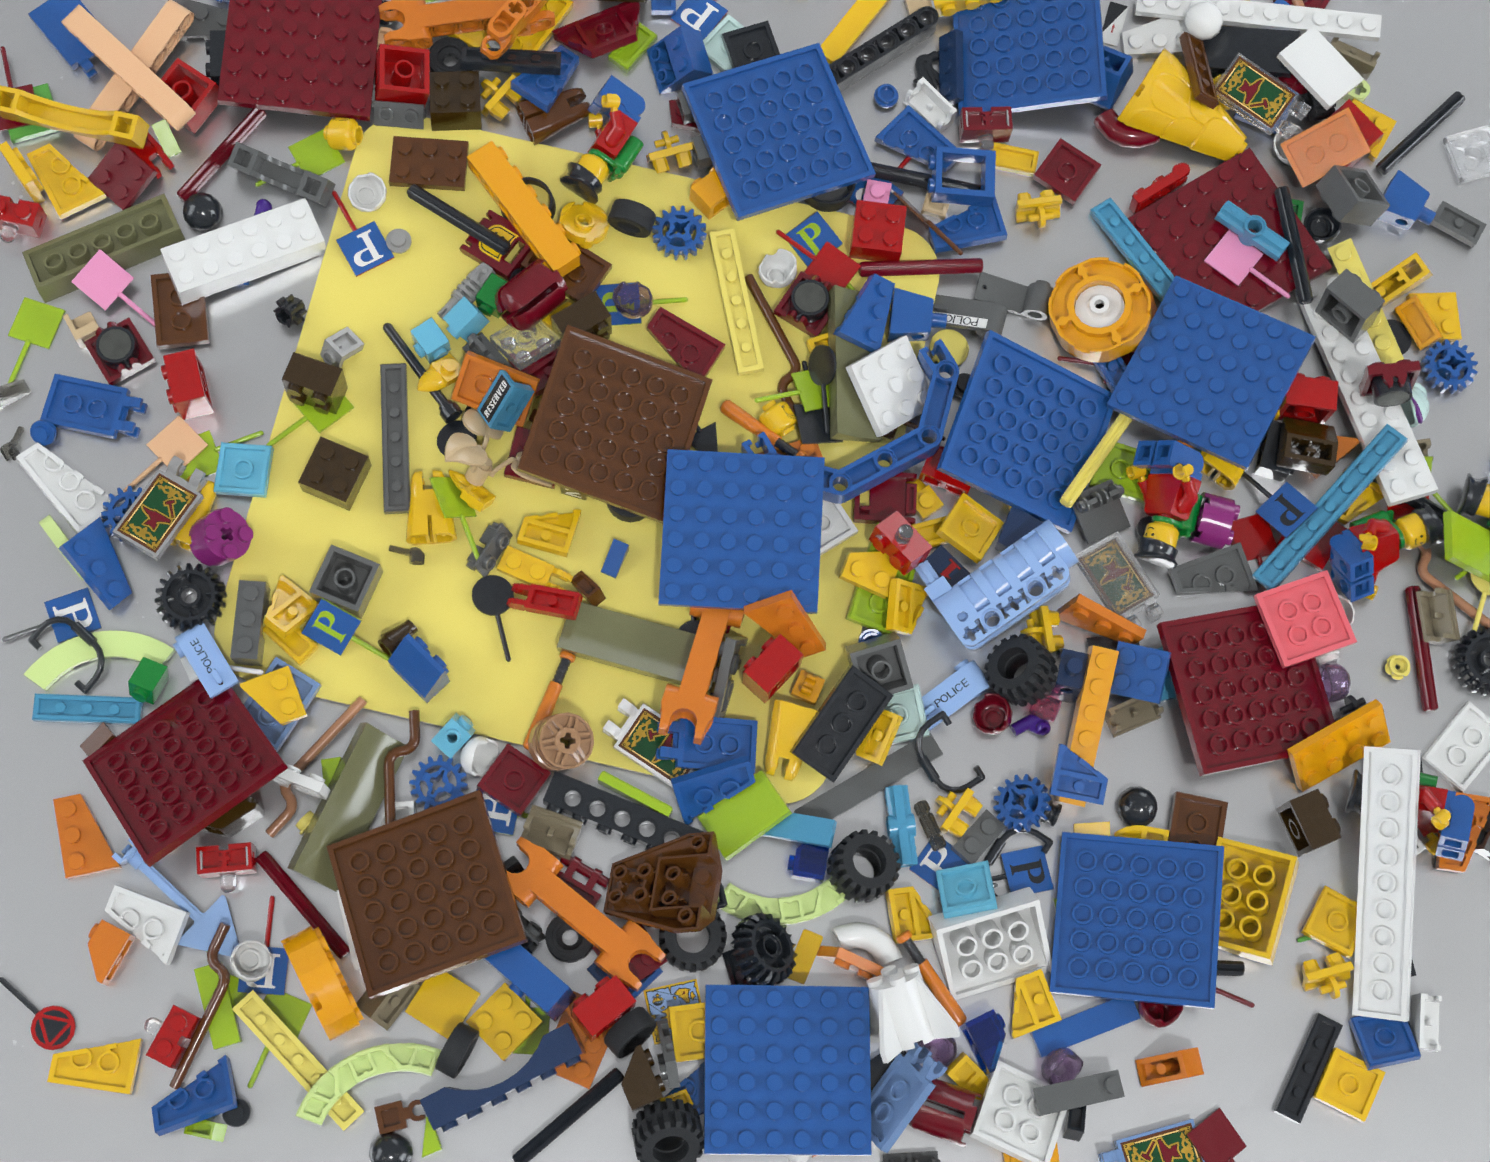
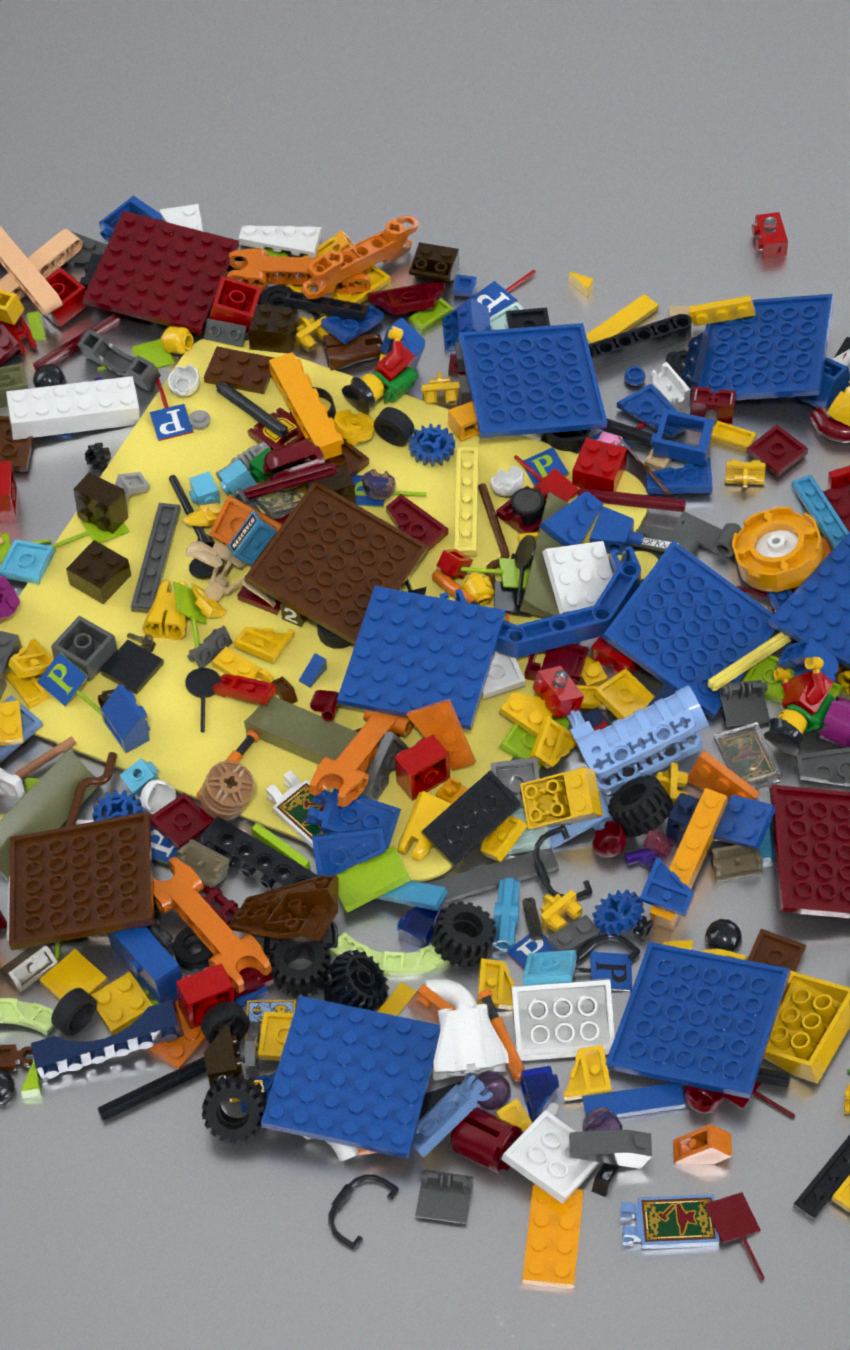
camera: 25 degrees right, 20 degrees down
none -> black tile [100,639,164,695]
none -> dark red axle [244,463,338,500]
none -> dark red piece [310,690,339,722]
none -> red brick [436,549,473,579]
none -> yellow slope [520,767,603,830]

